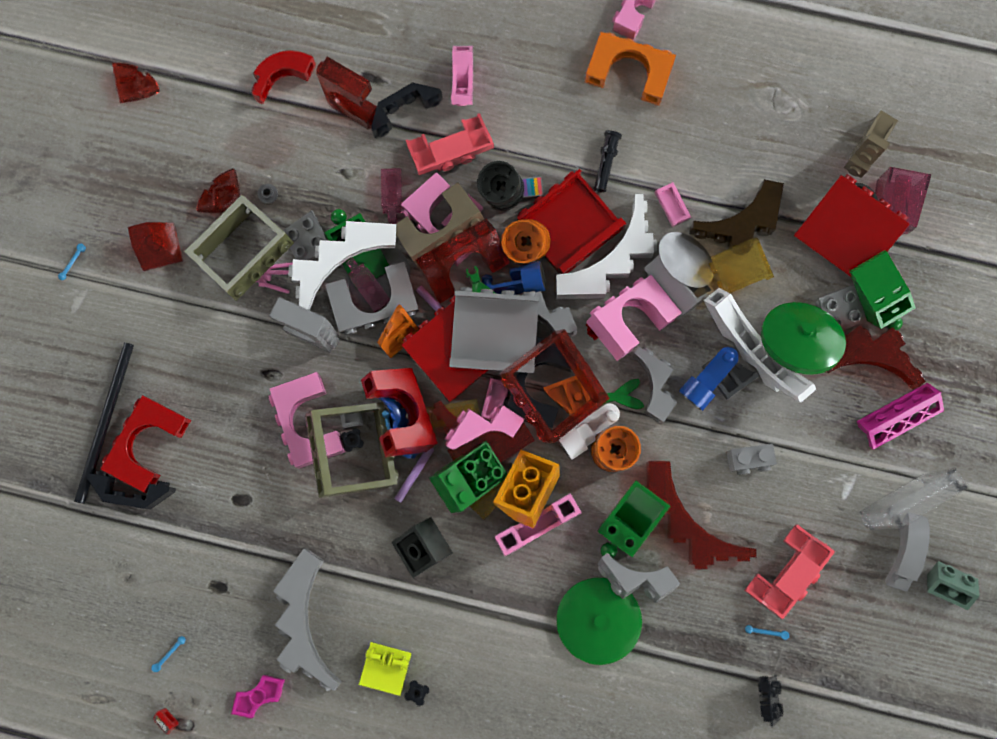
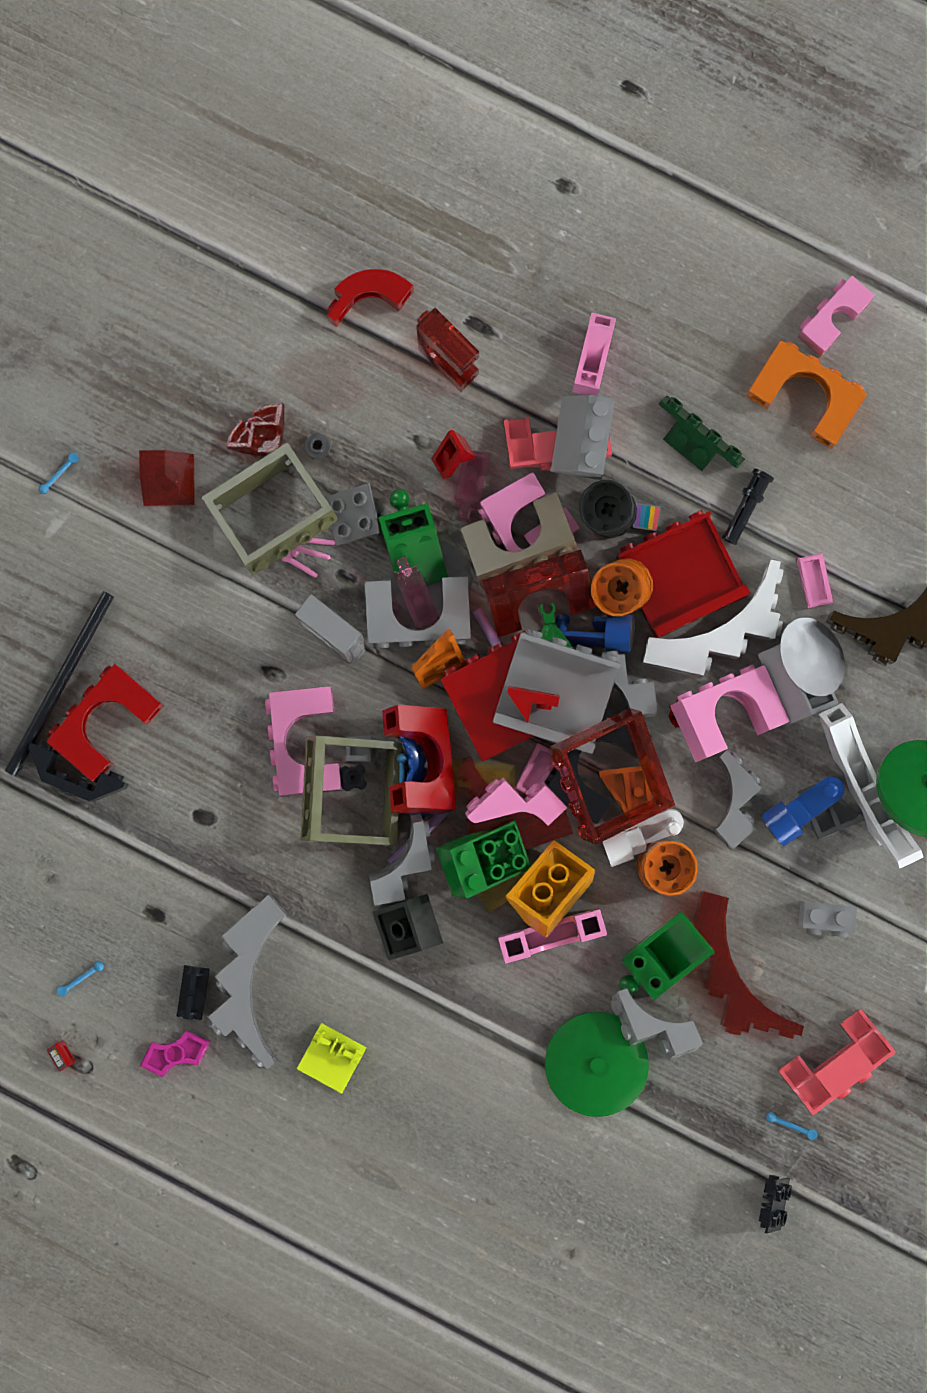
camera: 10 degrees right, 5 degrees up
clear red brick [112,62,160,103] -> none
white arch [288,221,396,311] -> none
black slope [371,82,443,139] -> none
black plate [404,680,429,706] -> none
green piece [596,379,644,410] -> none
clear yellow panel [708,237,774,294] -> none
none -> black hinge [176,965,210,1020]
none -> light grey arch [368,814,435,906]
none -> red slope [431,430,476,479]
none -> red slope [507,686,560,723]
none -> light grey slope [550,395,615,480]
none -> dark green bracket [659,396,745,471]

